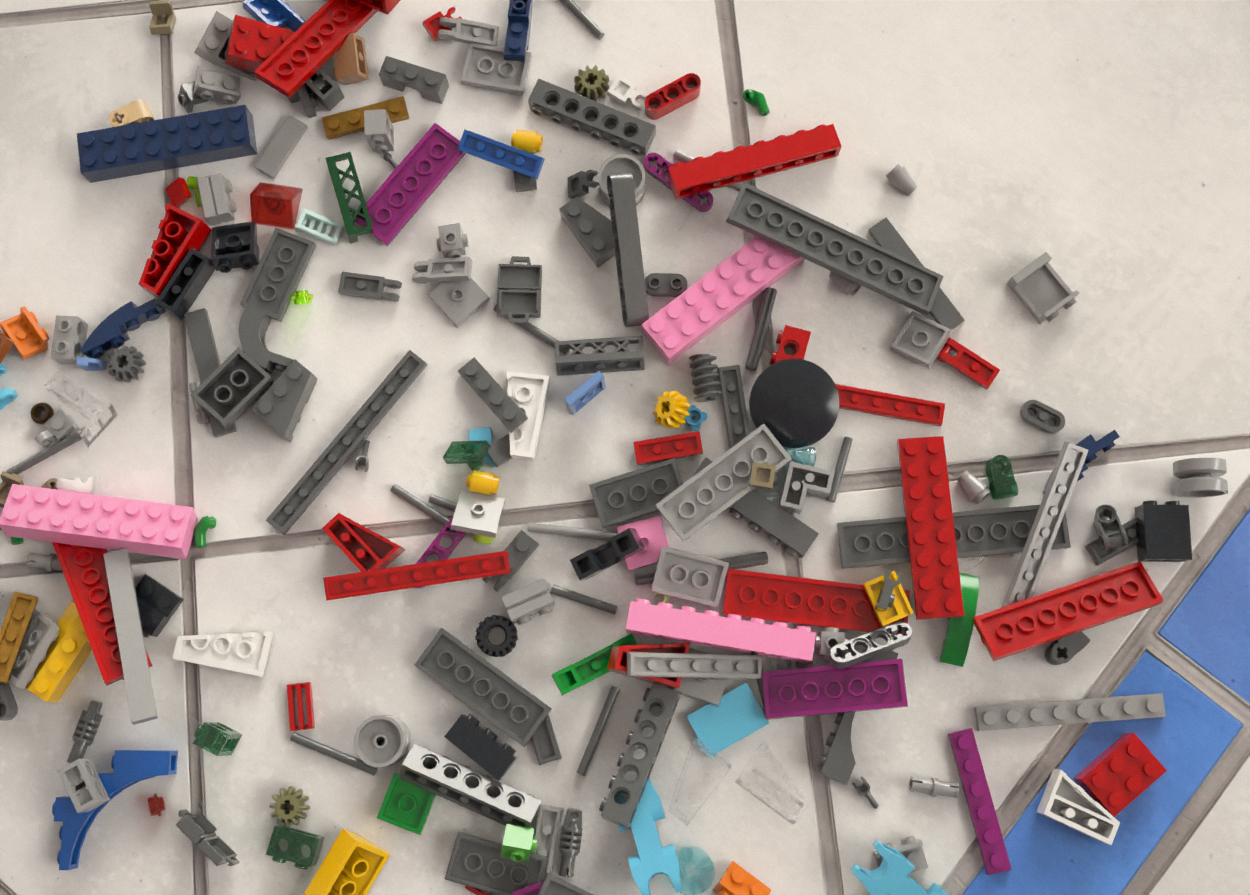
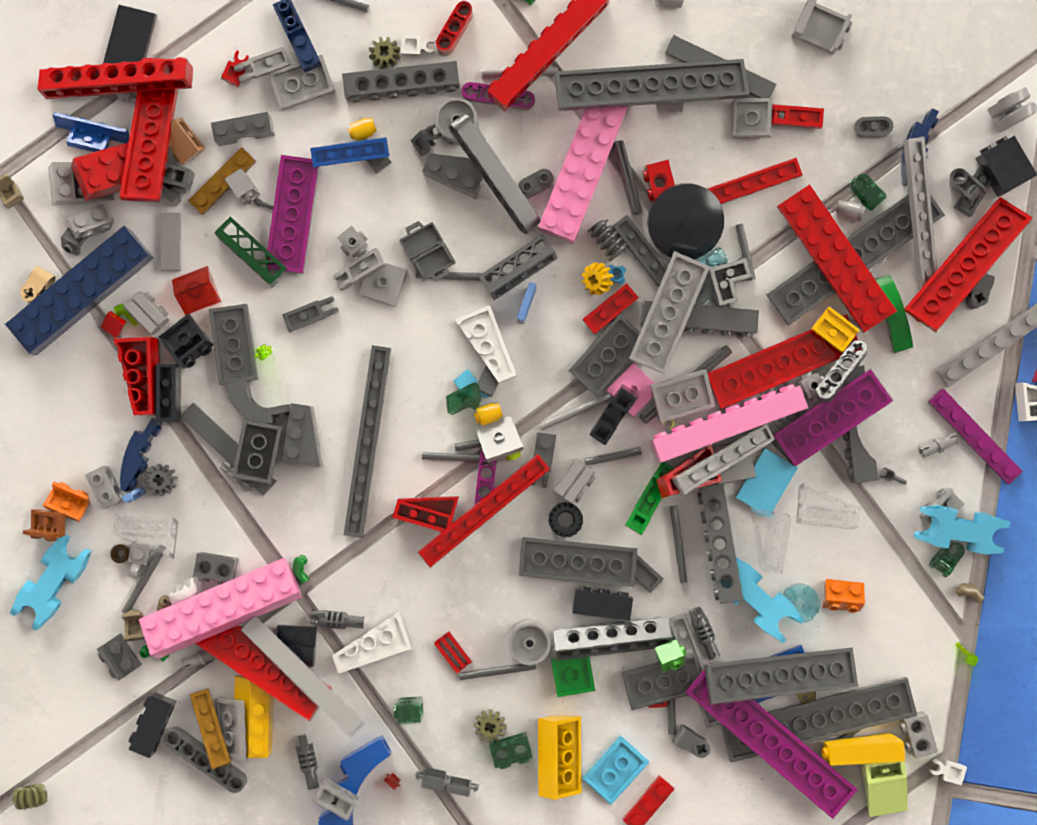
camera: 40 degrees left, 10 degrees up
light aqua slope [295,208,344,245] -> none
dark grey hand [355,440,370,472] -> none
dark grey plate [458,357,528,433] -> none
dark tan plate [749,462,776,489] -> none
dark grey plate [874,570,903,612] -> none
none -> dark grey brick [193,552,239,584]
none -> dark grey hinge [310,610,365,629]

